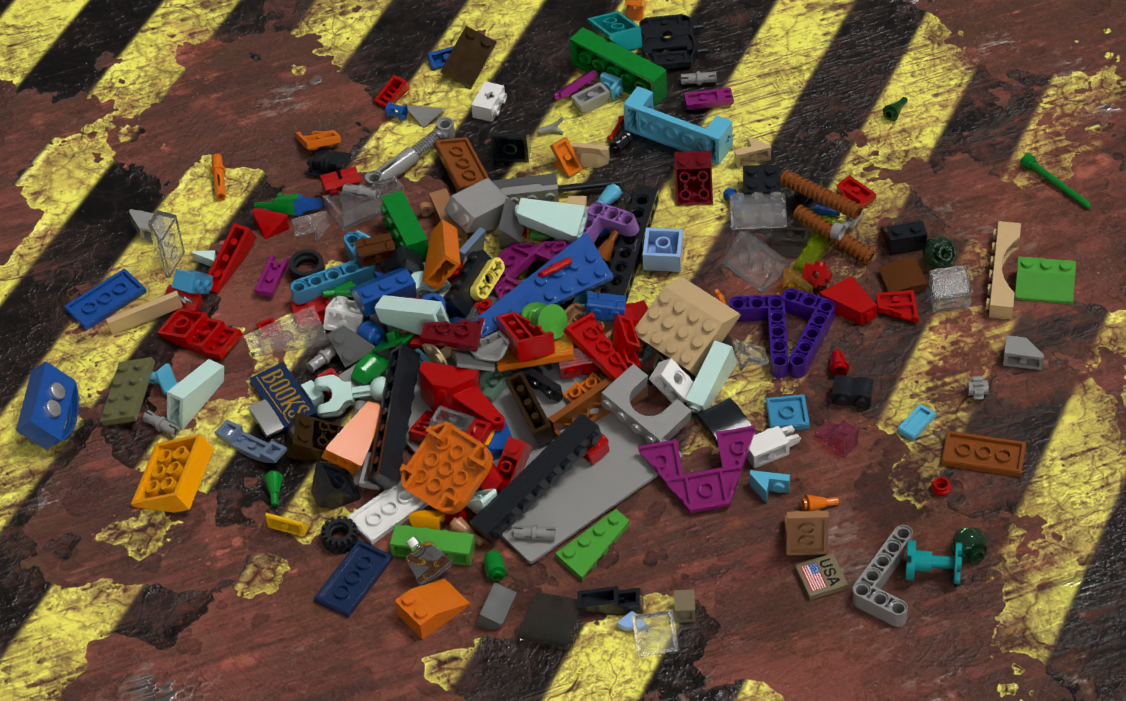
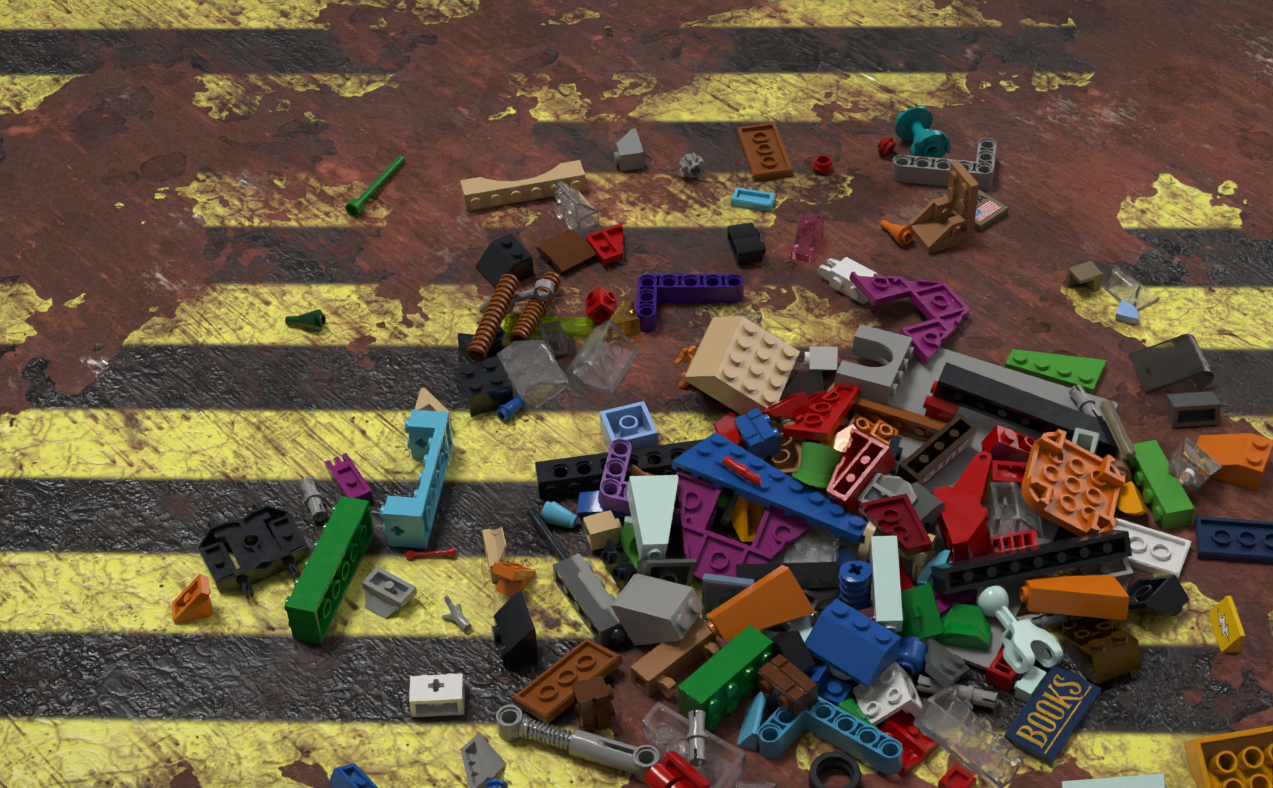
camera: 115 degrees left, 5 degrees down
sand blue slope [215,420,287,463] -> none
light grey slope [248,399,284,438] -> none
green cone [263,471,283,507] -> none
black tyre [321,516,359,554] -> none
dark brown slope [440,26,497,89] -> none
light yellow beam [470,257,505,301] -> none
red plate [474,299,492,316] -> none
green brick [483,550,507,581] -> none
magenta hinge [553,69,598,100] -> none
black slope [577,586,644,615] -> none
teal slope [587,11,642,51] -> none
medium azure bracket [600,72,623,101] -> none
black bush [609,130,633,153] -> none
dark red slope [674,150,713,205] -> none
light aqua slope [685,340,737,413] -> none
black slope [697,398,752,446] -> none
dark purple beam [729,295,788,379] -> none
medium azure slope [750,470,790,503] -> none
dark azure tile [766,394,810,430] -> none
red slope [820,277,877,325] -> none
red cone [830,350,849,376] -> none
red wing [837,175,876,209] -> none
clear green plant [922,235,958,271] -> none
clear green plant [950,527,988,564] -> none
bright green slope [1015,256,1076,304] -> none
none -> reddish brown brick [572,676,615,733]
none -> red plate [877,137,896,156]
none -> dark tan axle [1099,400,1136,460]

